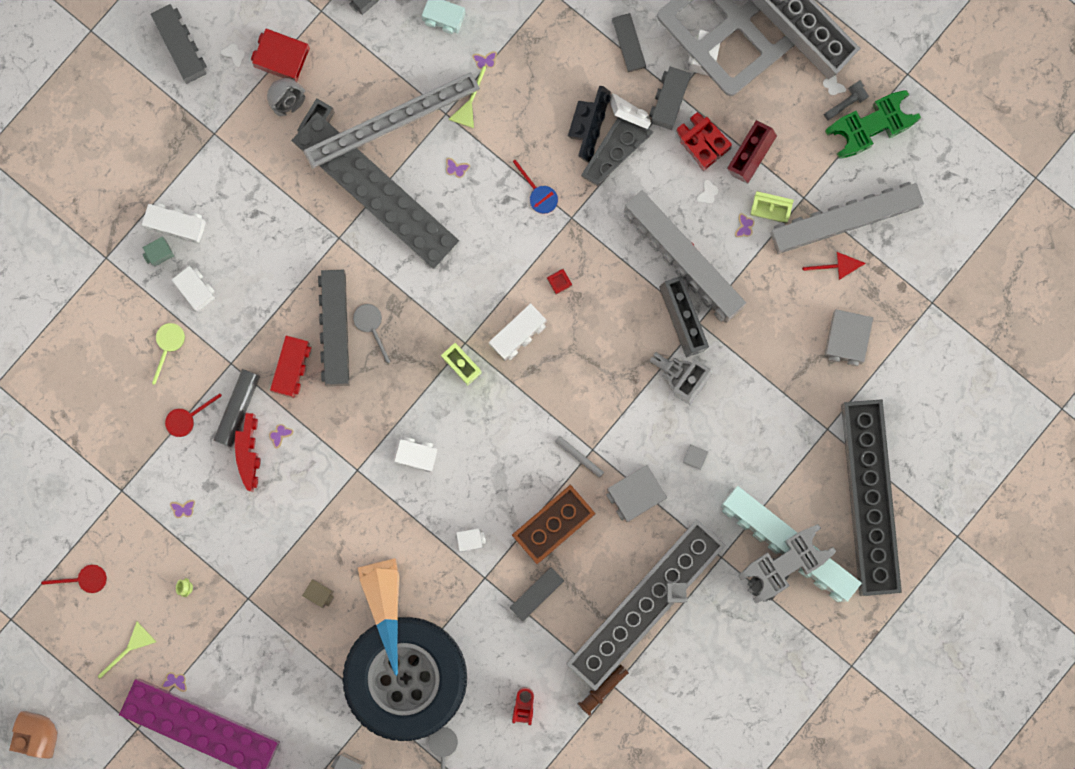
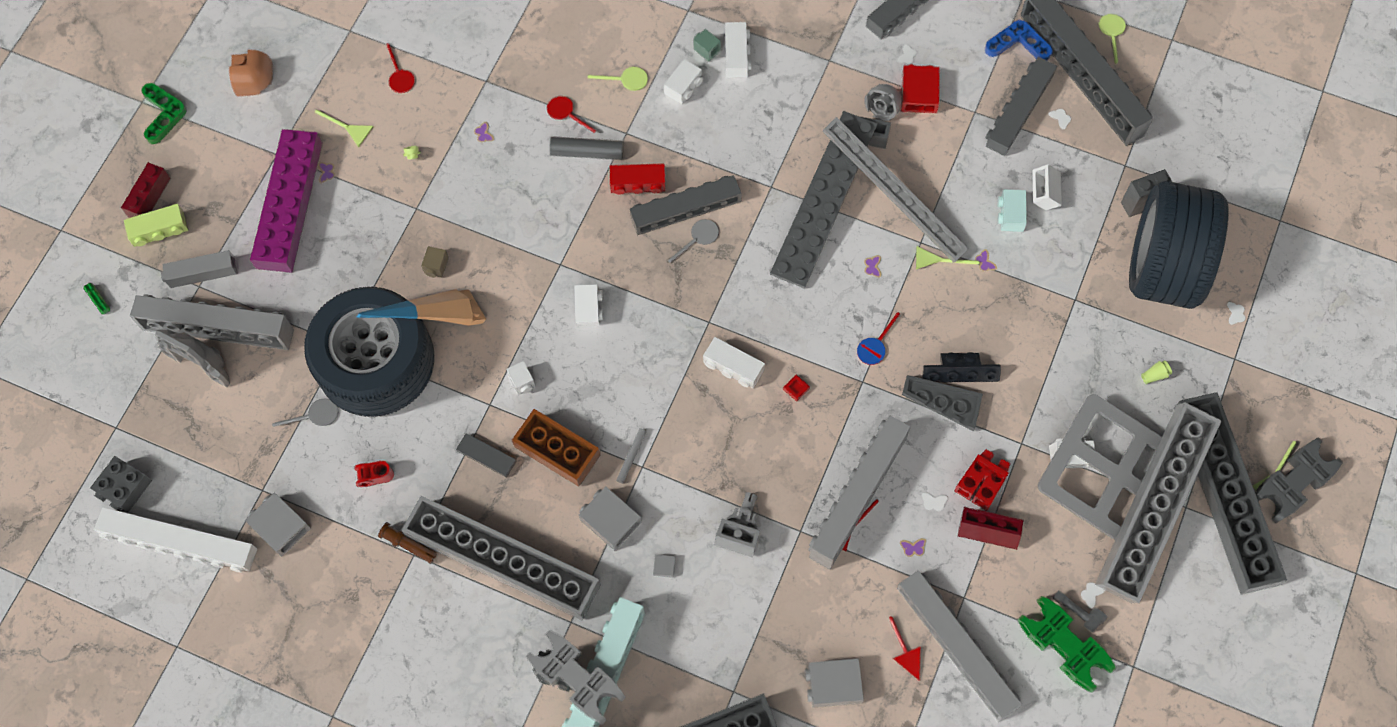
camera: 75 degrees right, 15 degrees down
red slope [235,413,261,492] -> none
medium lavender sticker [269,424,294,449] -> none
yellowish green brick [441,343,482,386] -> none
white wing [610,93,651,129] -> none
dark grey tile [612,13,646,72] -> none
dark grey brick [649,66,691,130] -> none
dark grey brick [659,276,709,358] -> none
light grey panel [666,583,687,603] -> none
yellowish green hinge [750,191,794,223] -> none

